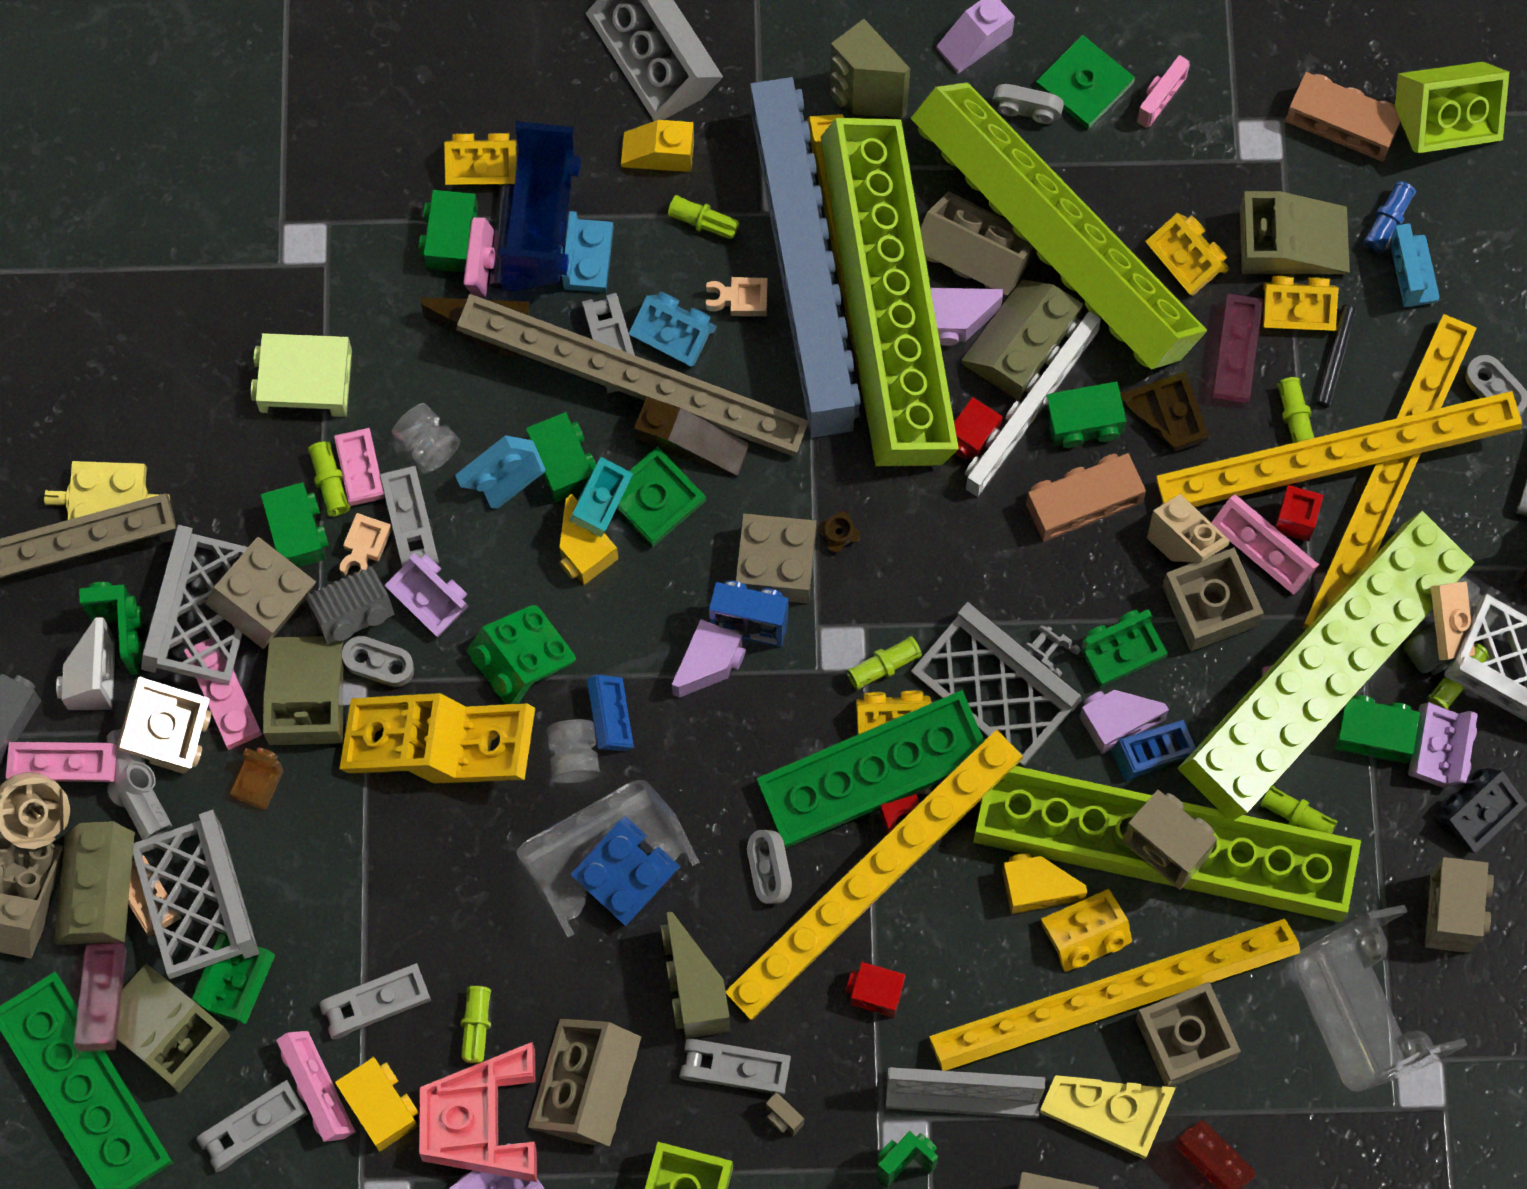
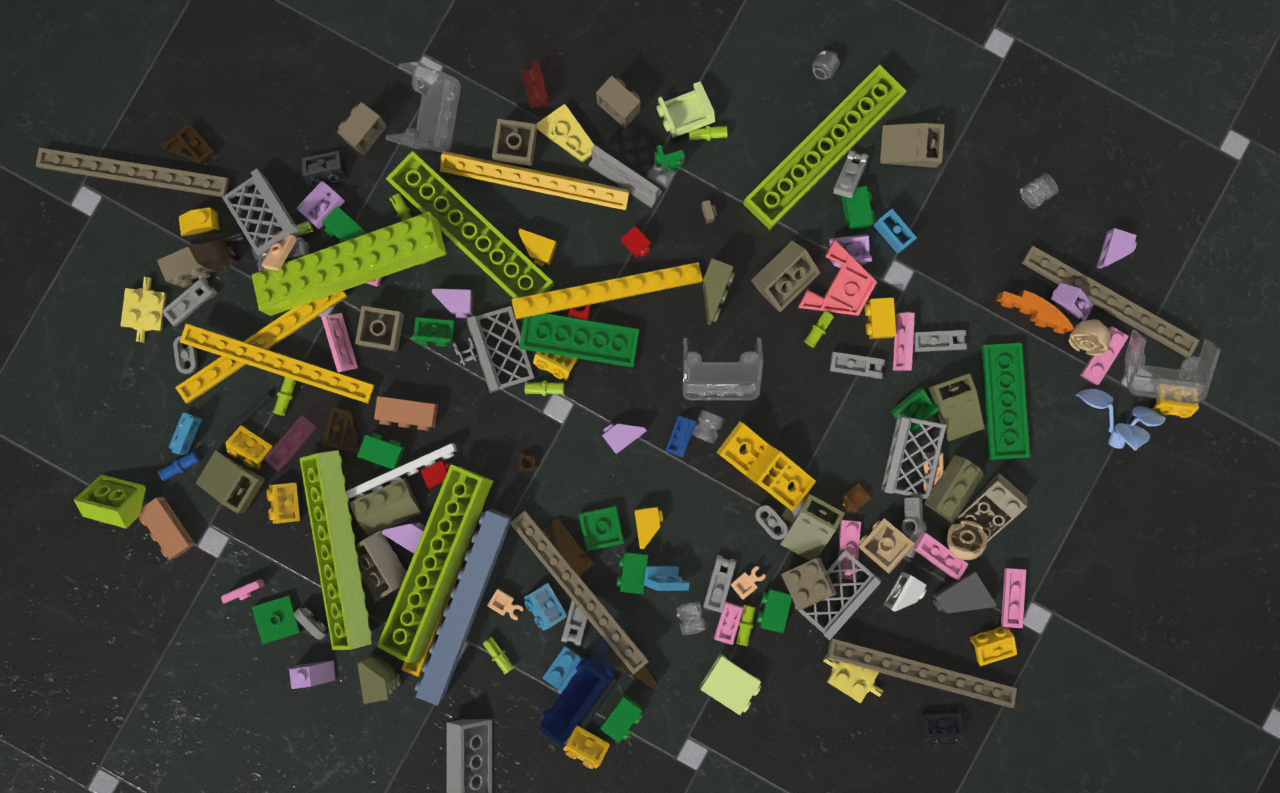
camera: 155 degrees left, 15 degrees up
clear pink plate [74,943,127,1052] -> none
green bracket [79,582,144,675] -> none
dark grey brick [305,566,395,645] -> none
lavender bracket [385,552,469,637] -> none
bright pink plate [463,217,495,297] -> none
green bracket [466,605,576,704] -> none
teal slope [569,457,633,537] -> none
blue piece [571,816,681,926] -> none
yellow slope [621,120,694,172] -> none
light grey plate [679,1039,791,1096] -> none
blue piece [709,581,789,647] -> none
dark tan brick [736,513,816,603] -> none
light grey plate [747,830,792,904] -> none
yellow bracket [1041,889,1132,972] -> none
blue slope [1111,720,1196,781] -> none
dark tan brick [1122,790,1217,890] -> none
tan slope [1147,494,1230,562] -> none
red brick [1275,485,1323,542] -> none

